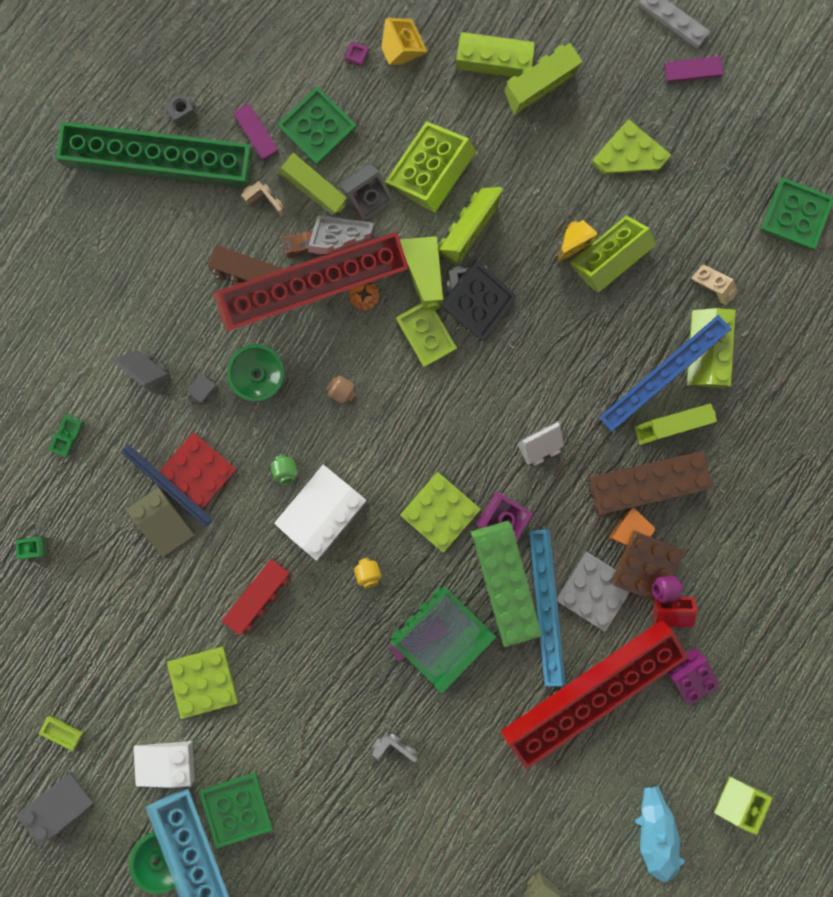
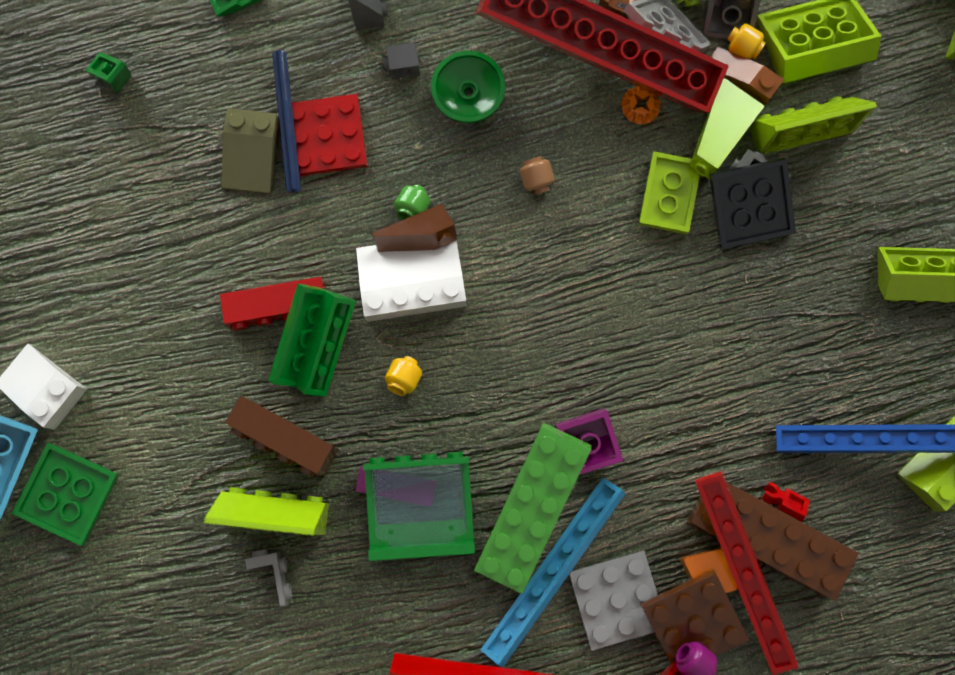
camera: 45 degrees right, 5 degrees down
lime plate [167,646,239,719] -> none
lime plate [400,472,481,553] -> none
white slope [518,422,564,466] -> none
yellow slope [557,220,597,262] -> none
lime slope [634,403,717,445] -> none
none -> lime slope [204,487,329,535]
none -> reddish brown brick [225,395,340,478]
none -> green slope [268,284,356,397]
none -> reddish brown slope [372,204,457,252]
none -> red plate [696,471,799,675]
none -> dark orange slope [711,47,784,109]
none -> yellow head [727,24,766,60]
none -> red plate [761,482,810,522]

